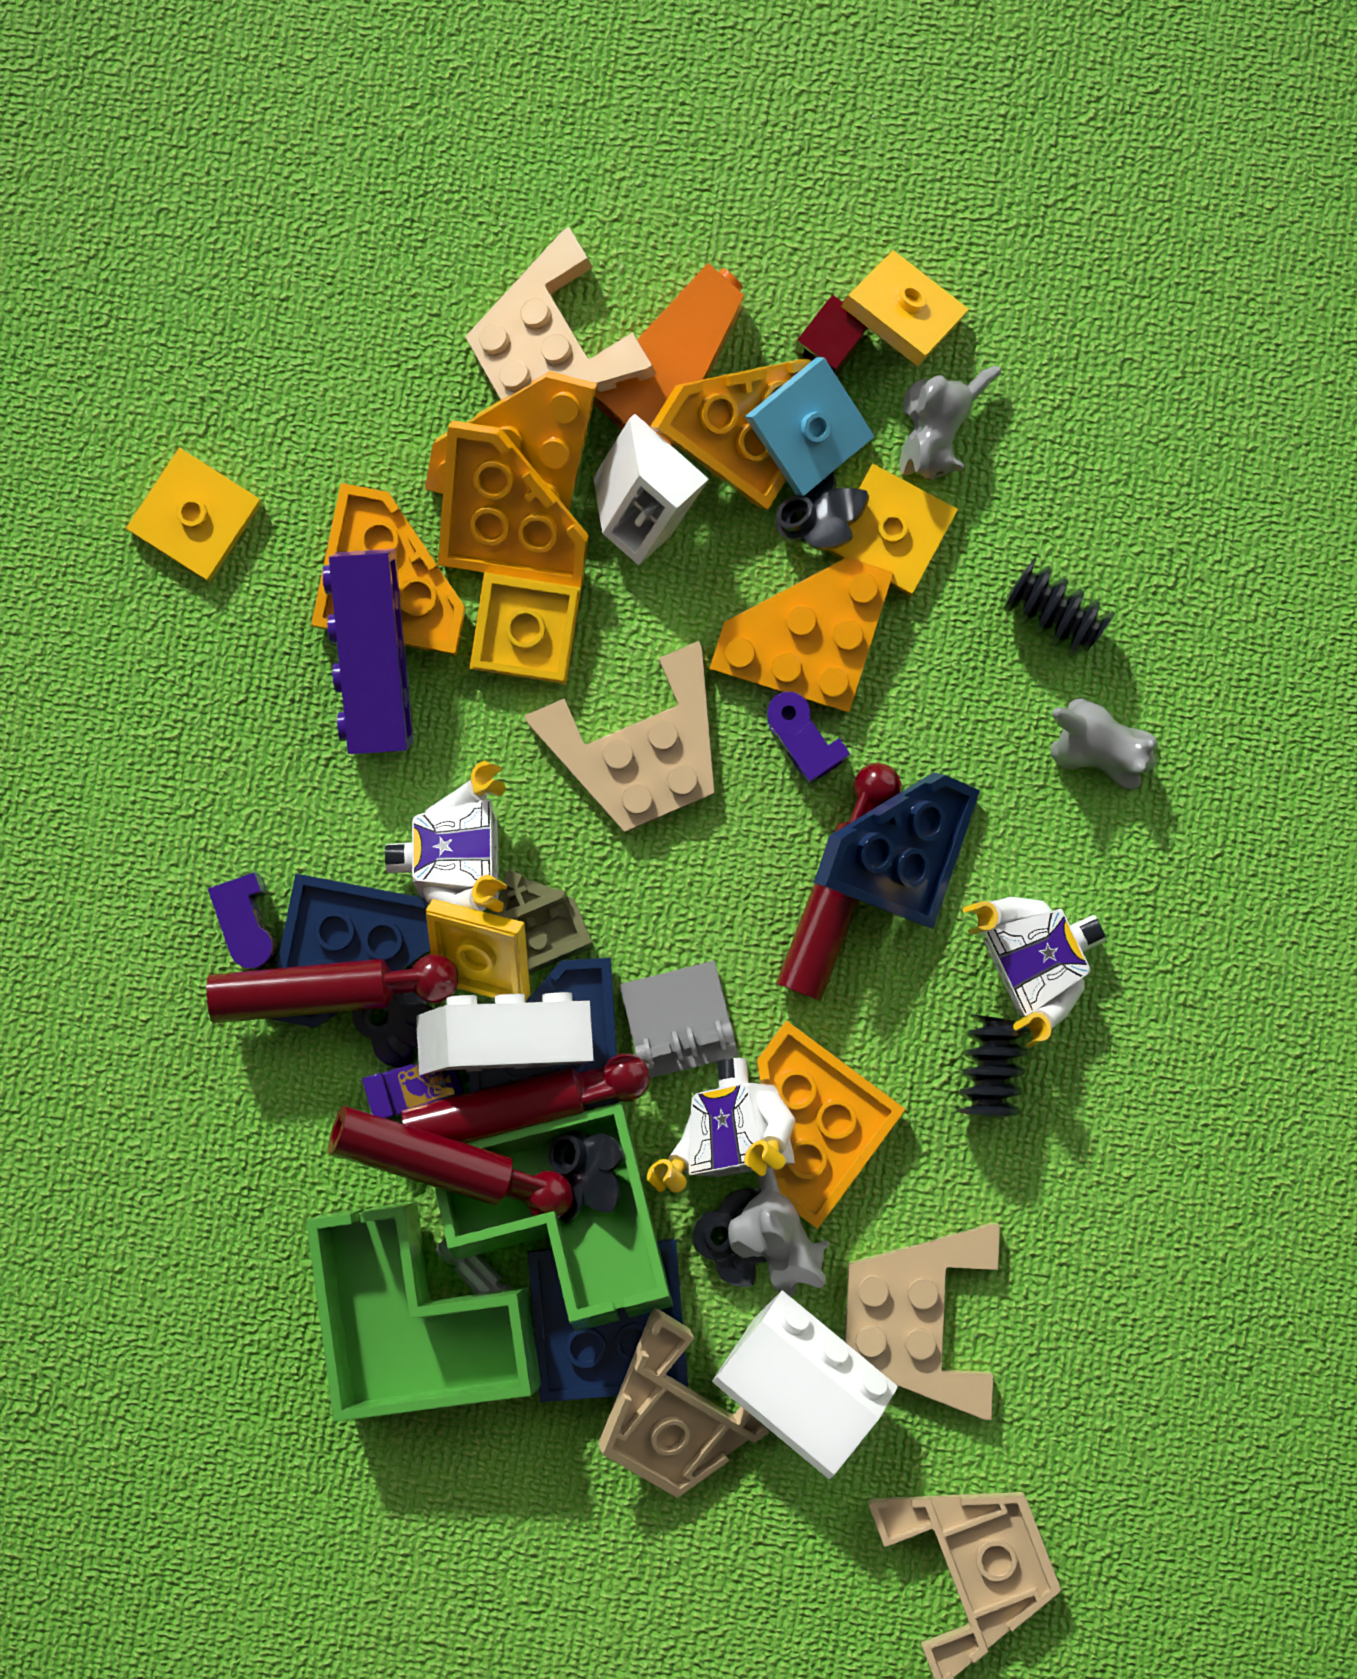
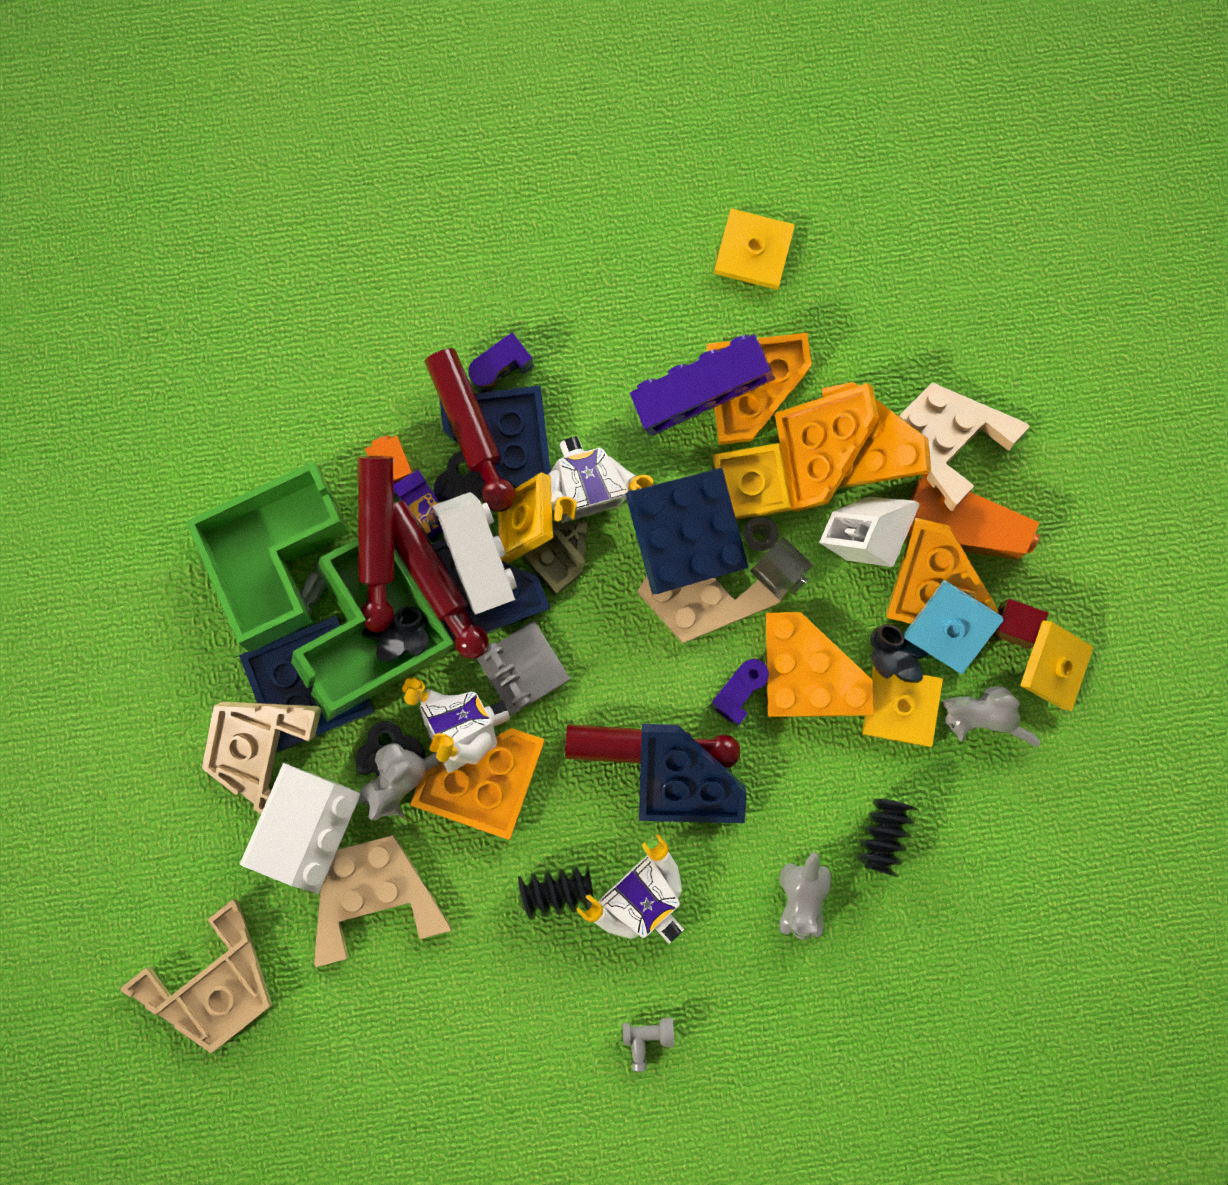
camera: 70 degrees right, 5 degrees down
none -> orange brick [365,436,413,485]
none -> light grey piece [623,1017,674,1072]
none -> dark blue plate [625,468,749,595]
none -> clear smoke cone [744,517,779,551]
none -> clear smoke brick [750,537,813,600]

